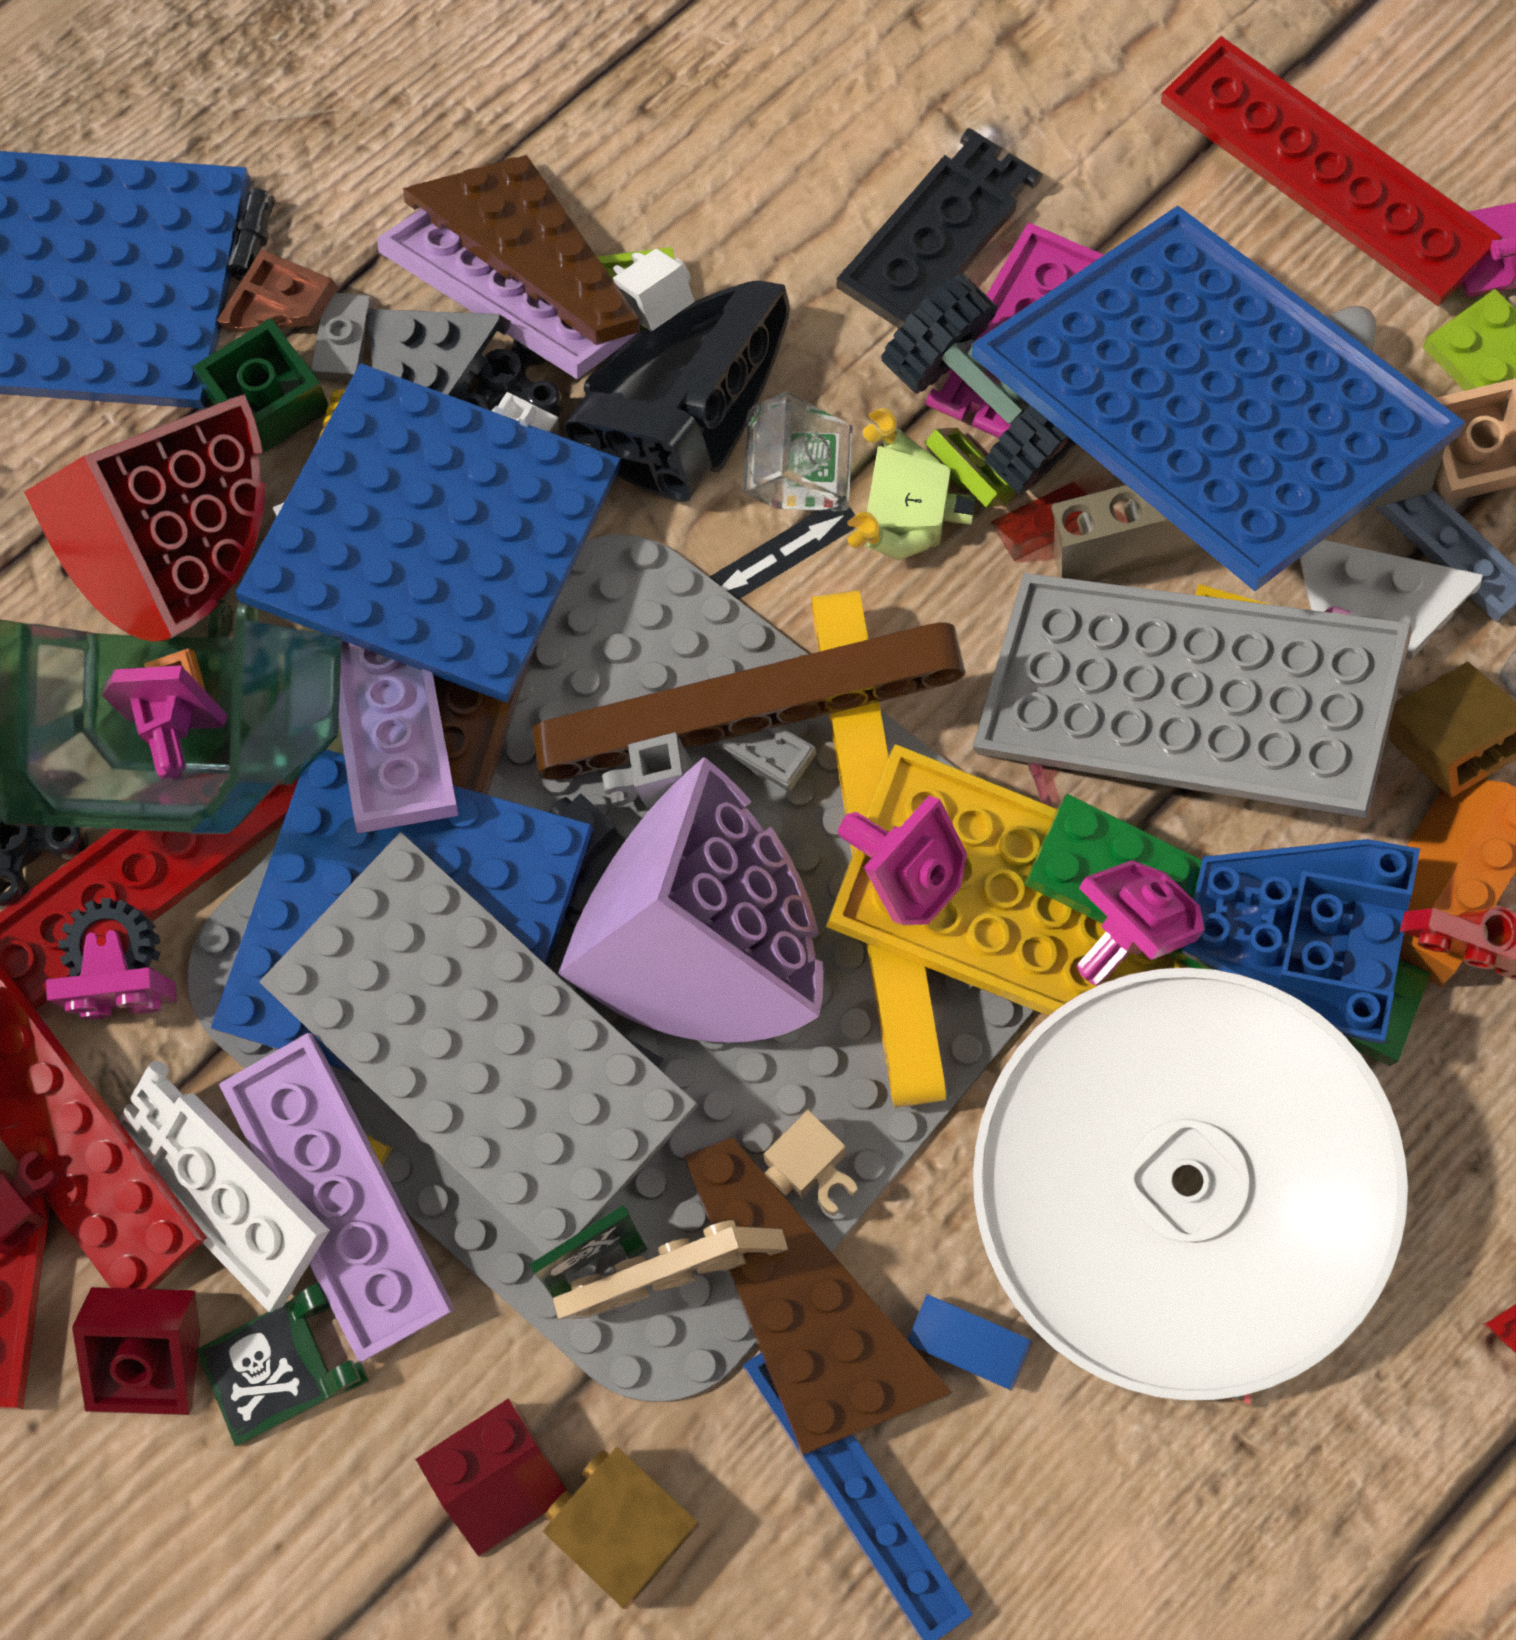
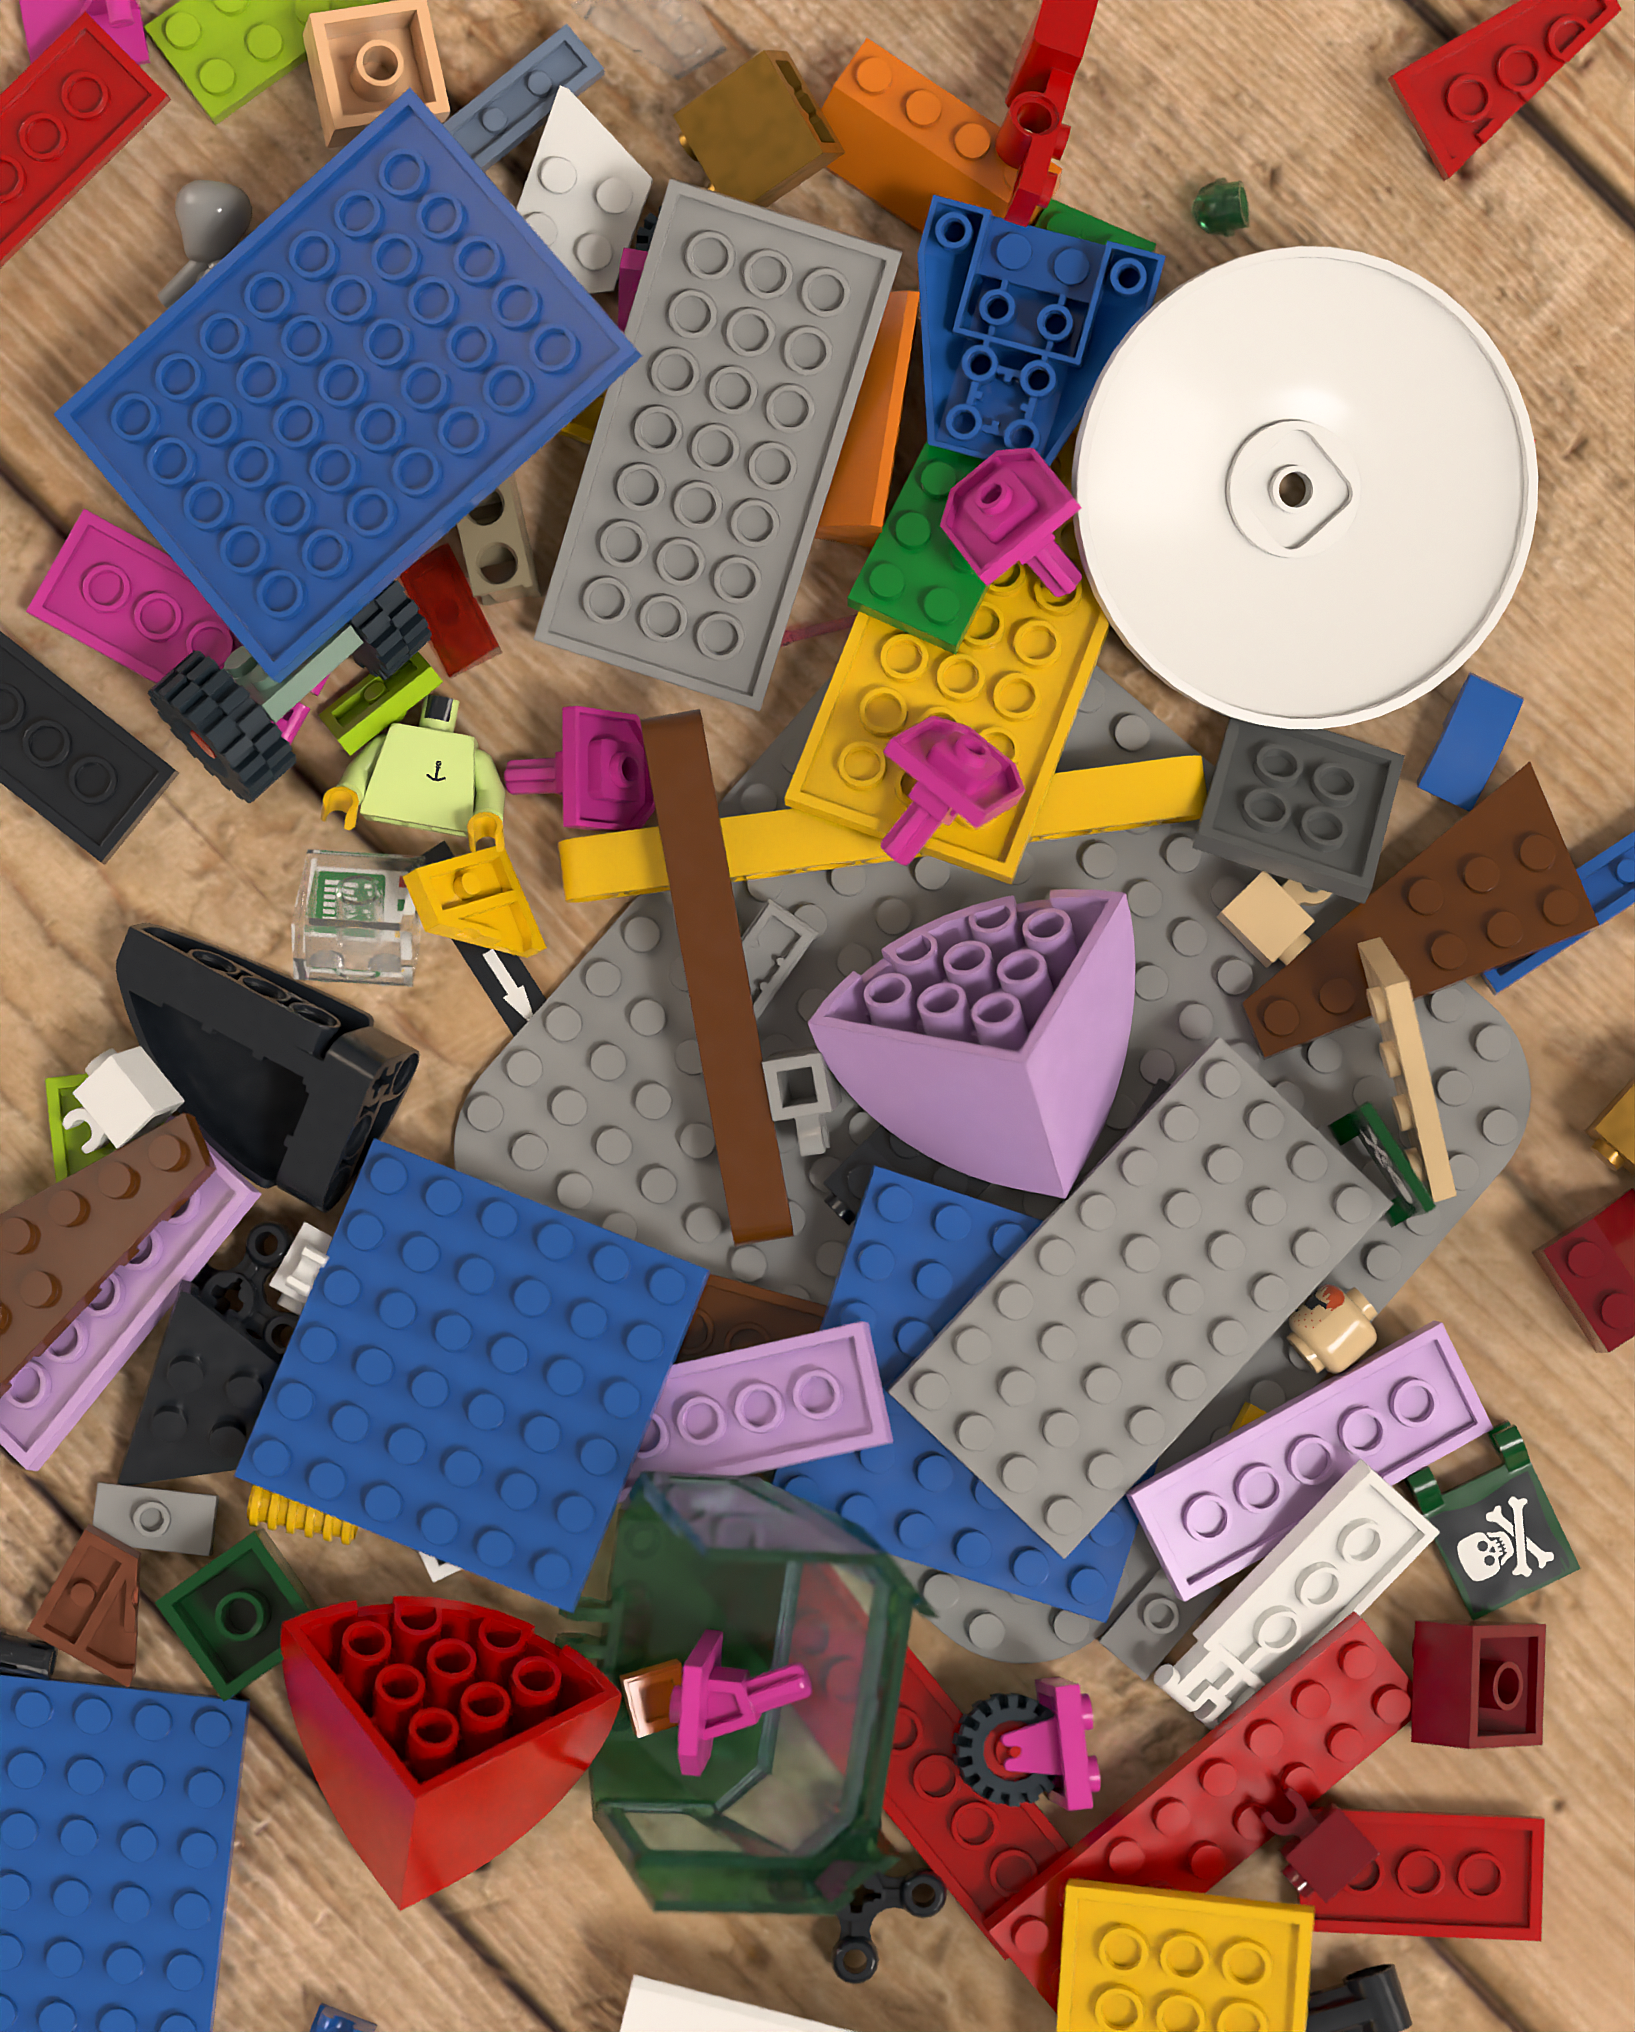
camera: 90 degrees left, 15 degrees up
none -> yellow wing [403,846,547,958]
none -> dark pink piece [504,706,656,833]
none -> orange slope [814,290,920,548]
none -> light grey plate [1098,1566,1222,1681]
none -> clear green plate [1192,177,1250,237]
none -> dark grey plate [1192,717,1405,904]
none -> tan head [1286,1284,1378,1374]

